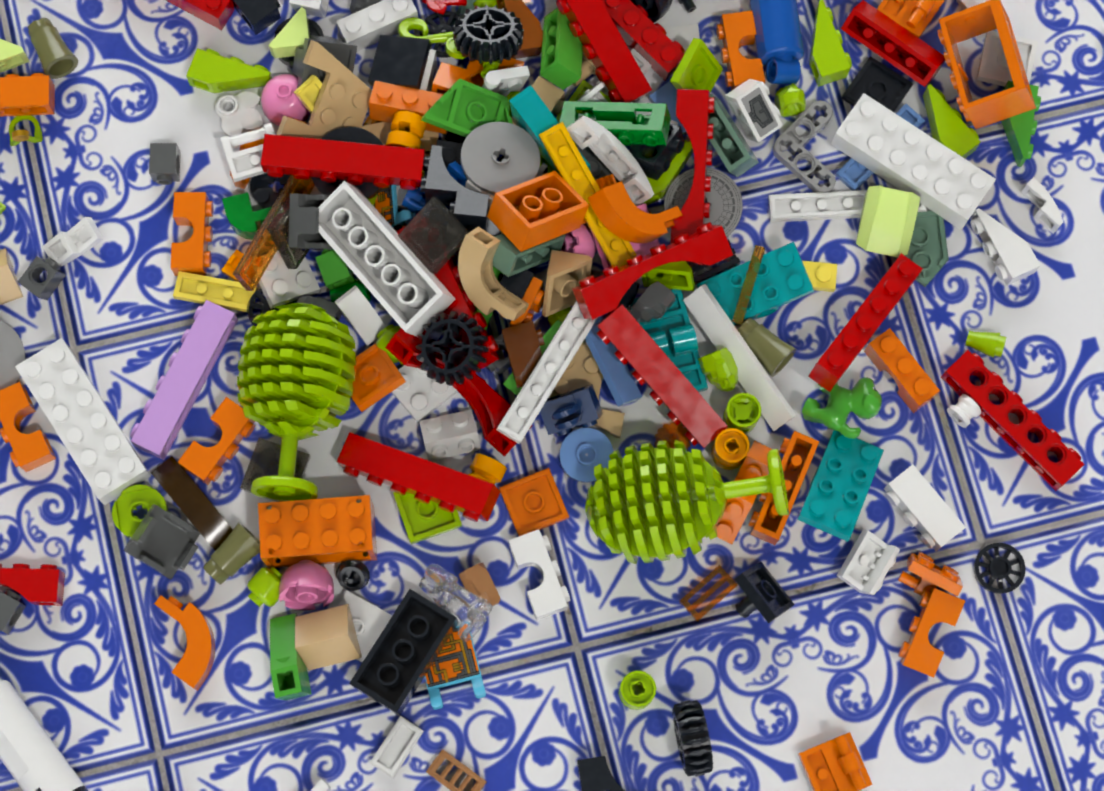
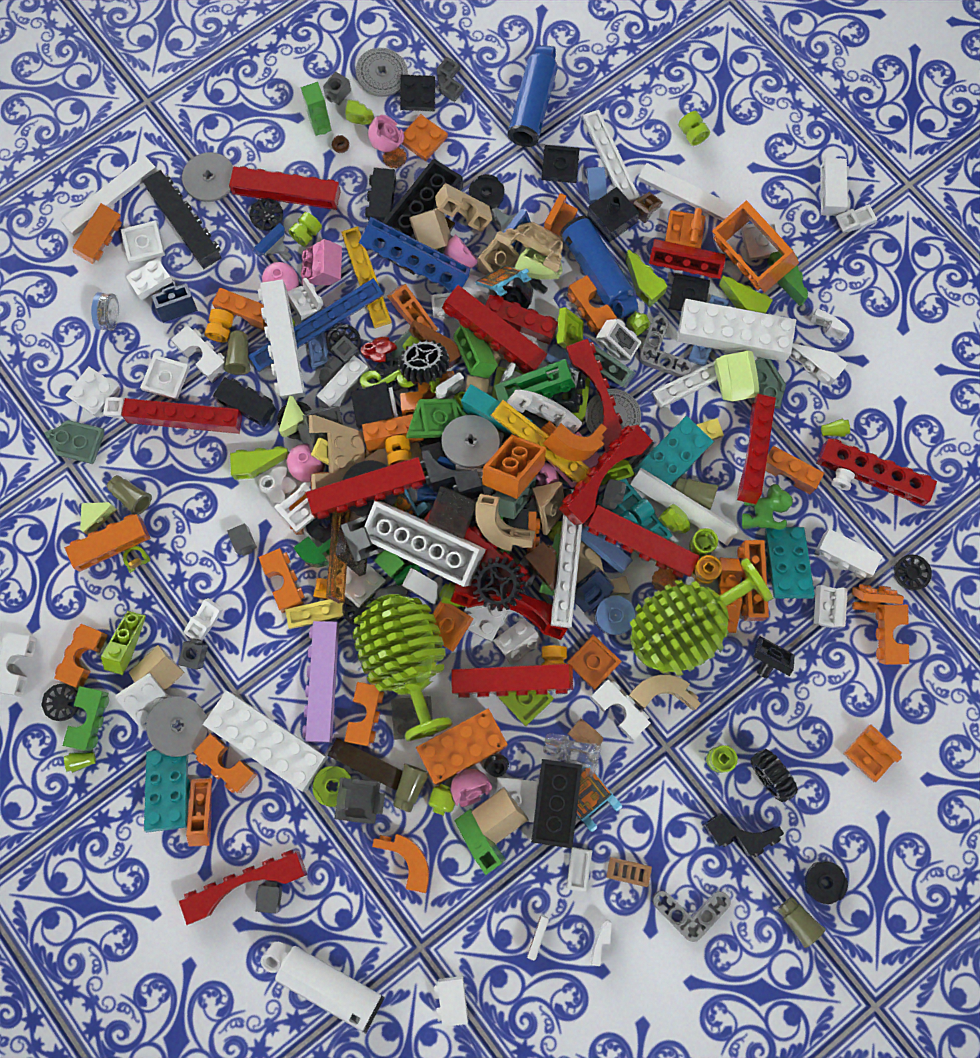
camera: 20 degrees left, 0 degrees up
clear orange tile [679,565,738,622] -> none
bar [732,245,765,325] -> none
none -> tan arch [628,675,701,711]

